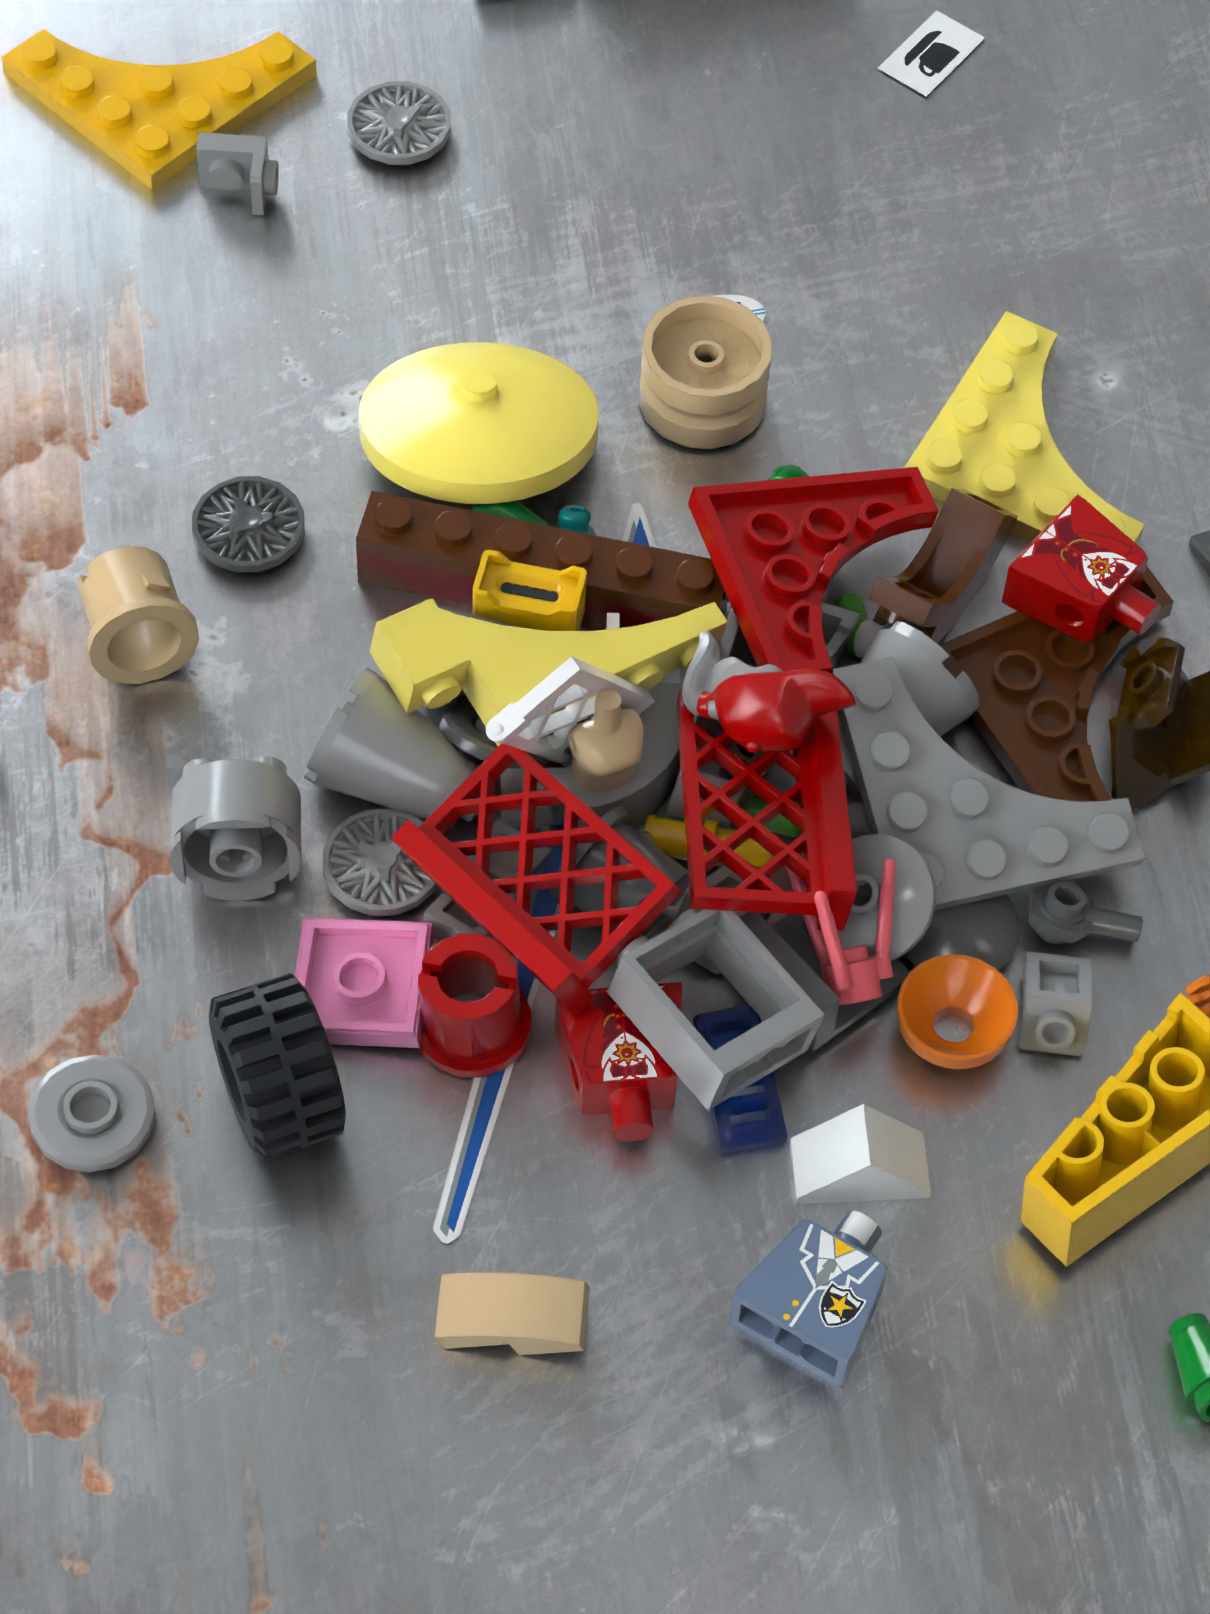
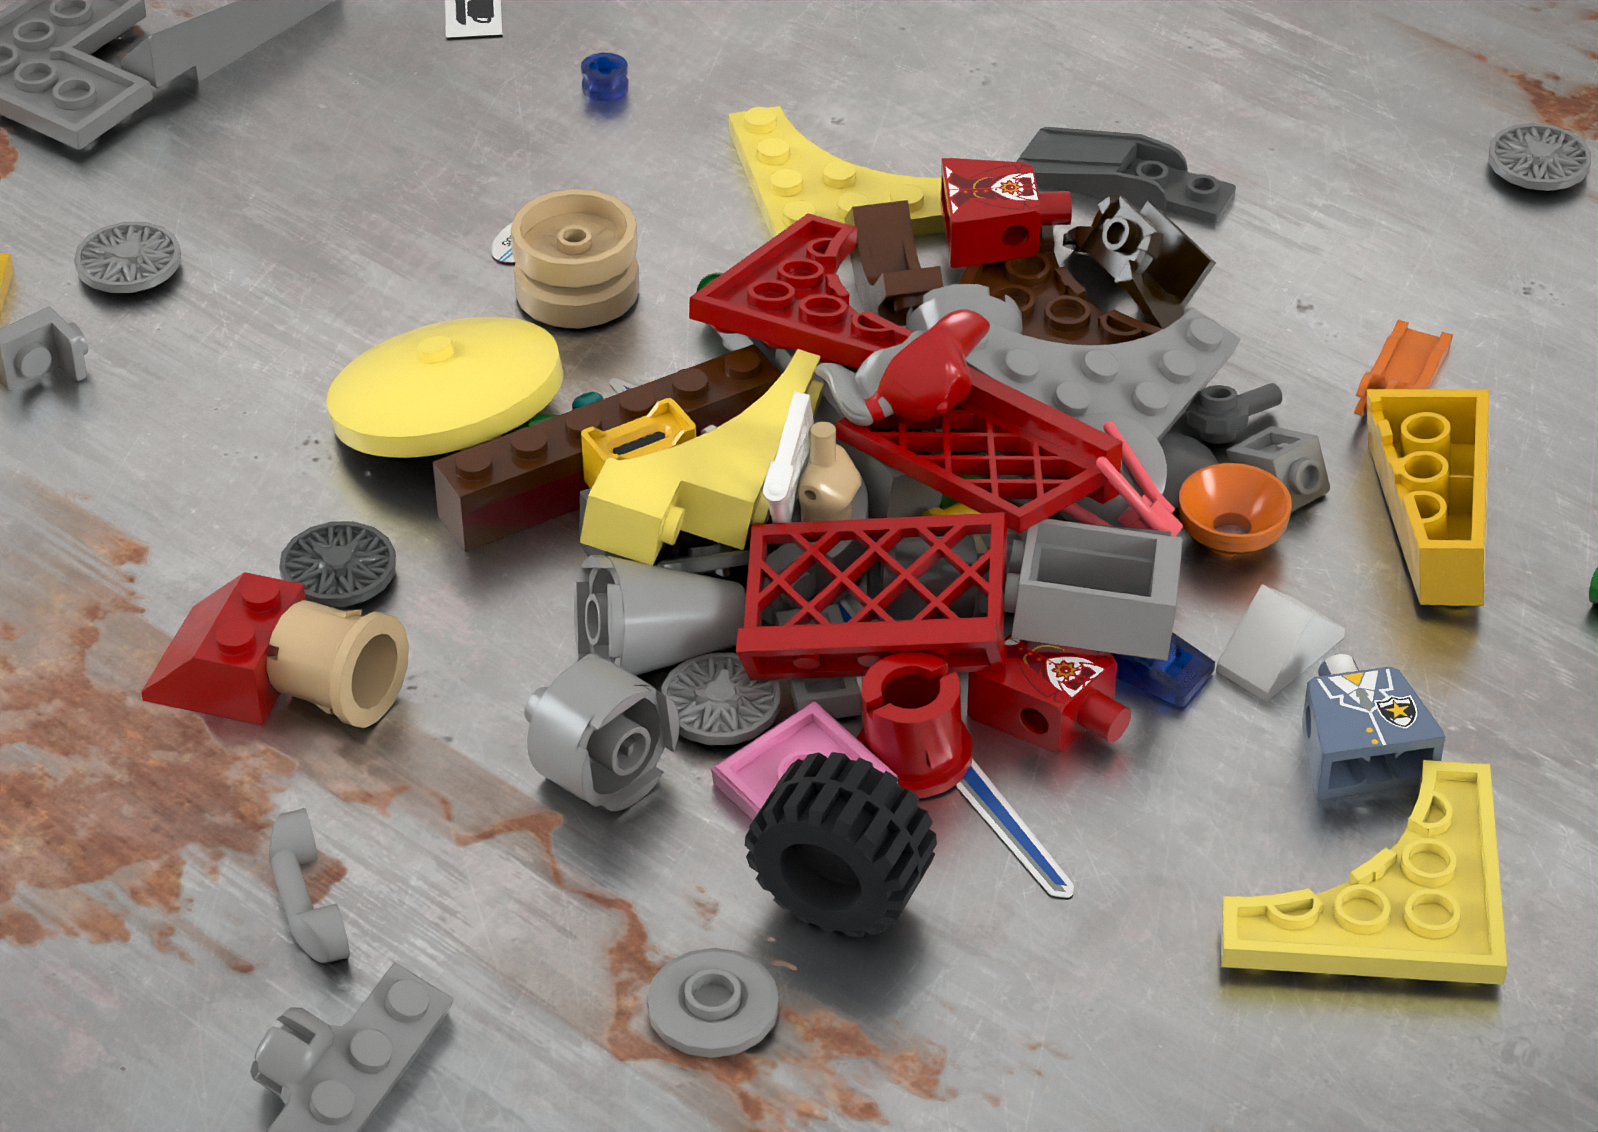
camera: 40 degrees left, 15 degrees down
tan slope [434,1272,590,1356] -> none
none -> red slope [141,572,306,726]
none -> clear blue bush [581,52,629,101]
none -> light yellow plate [1221,760,1507,985]

